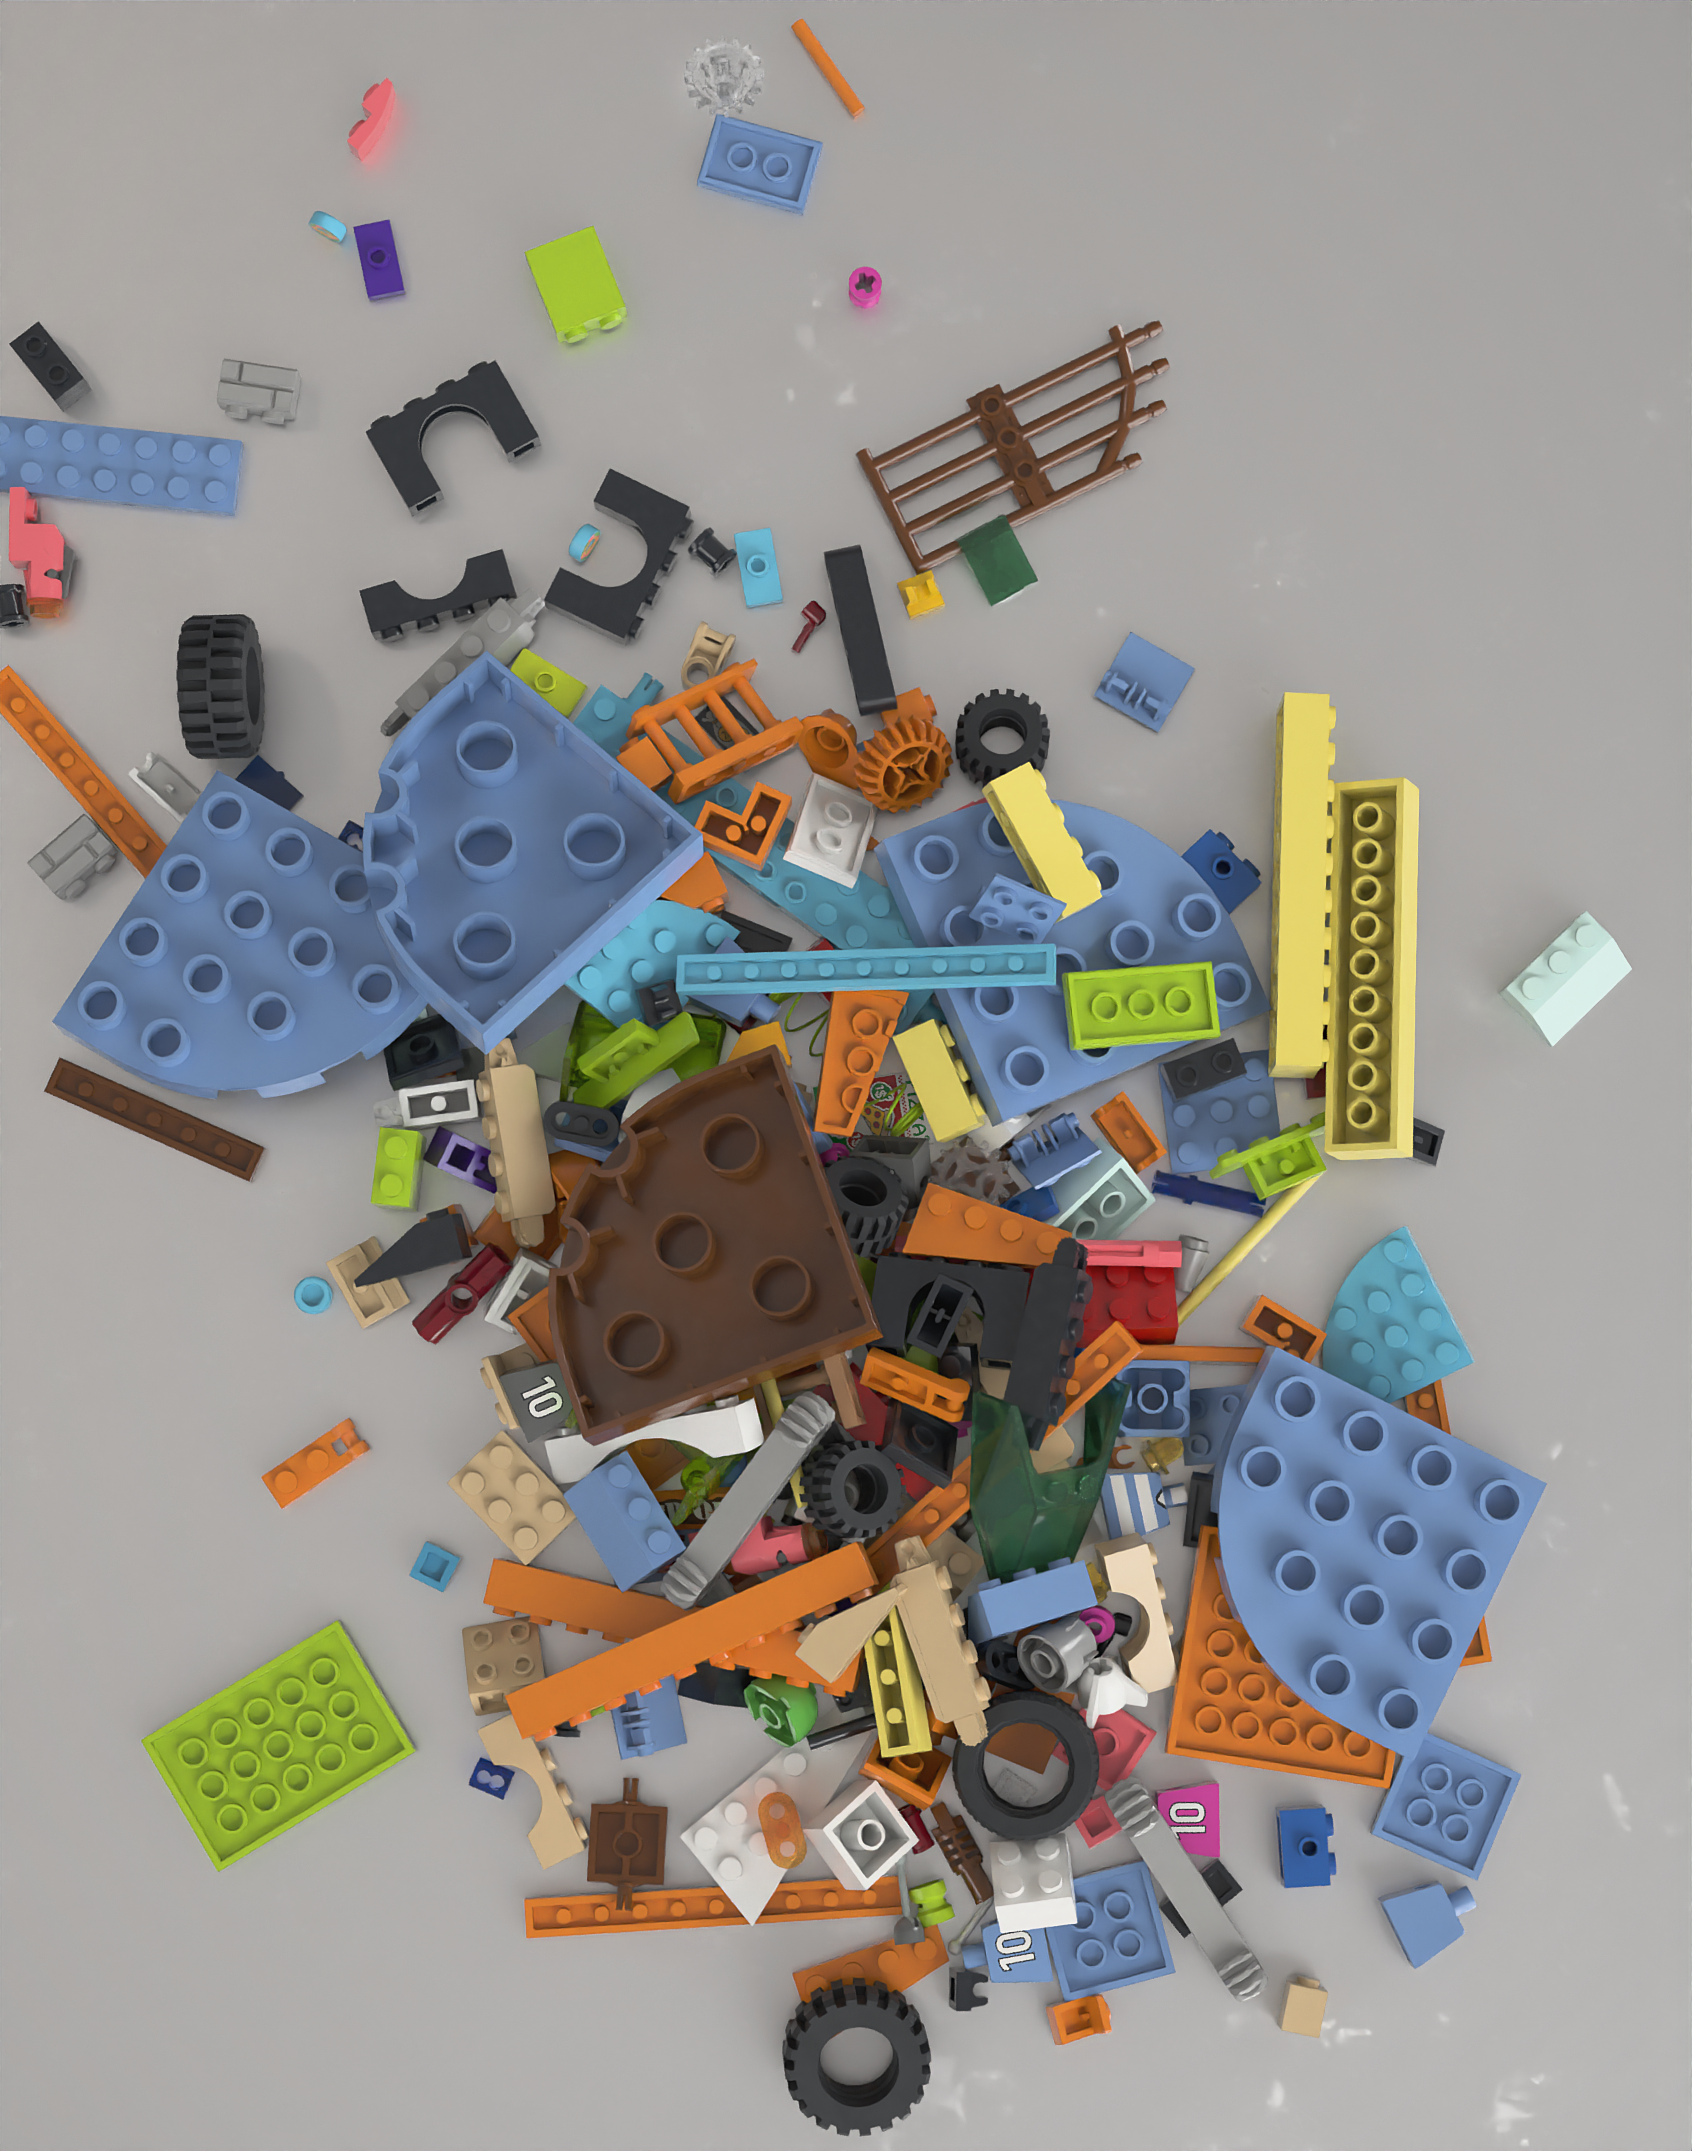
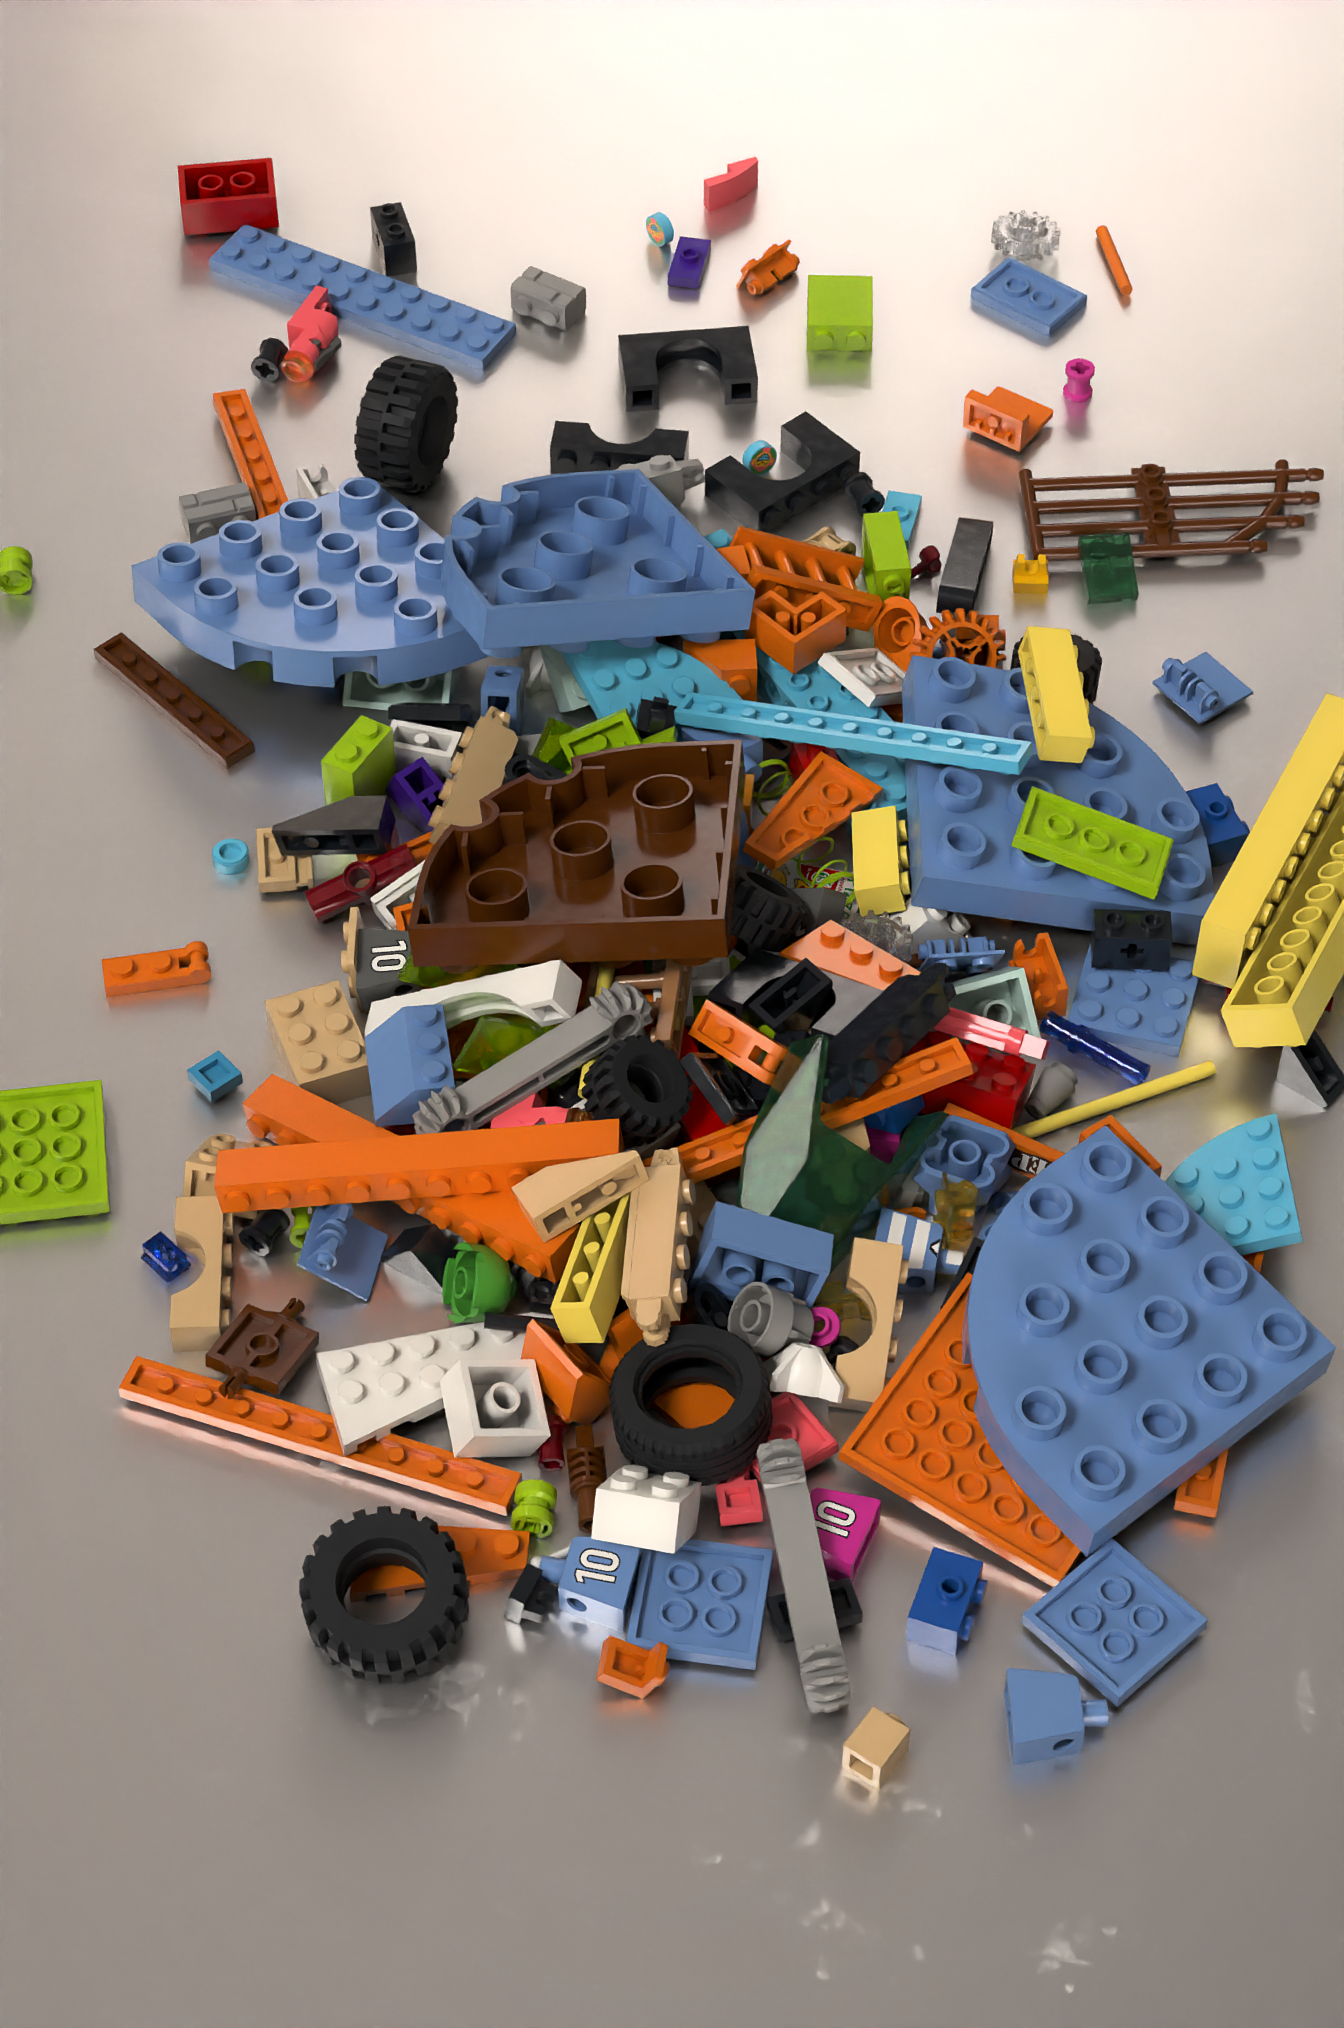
camera: 25 degrees right, 35 degrees down
clear orange plate [758,1792,807,1869] -> none
hinge [893,1854,925,1945] -> none
medium blue hinge [969,873,1067,944] -> none
lime bracket [1209,1111,1327,1200] -> none
none -> orange hinge [736,239,800,295]
none -> lime window [861,511,911,602]
none -> orange bracket [963,386,1053,452]

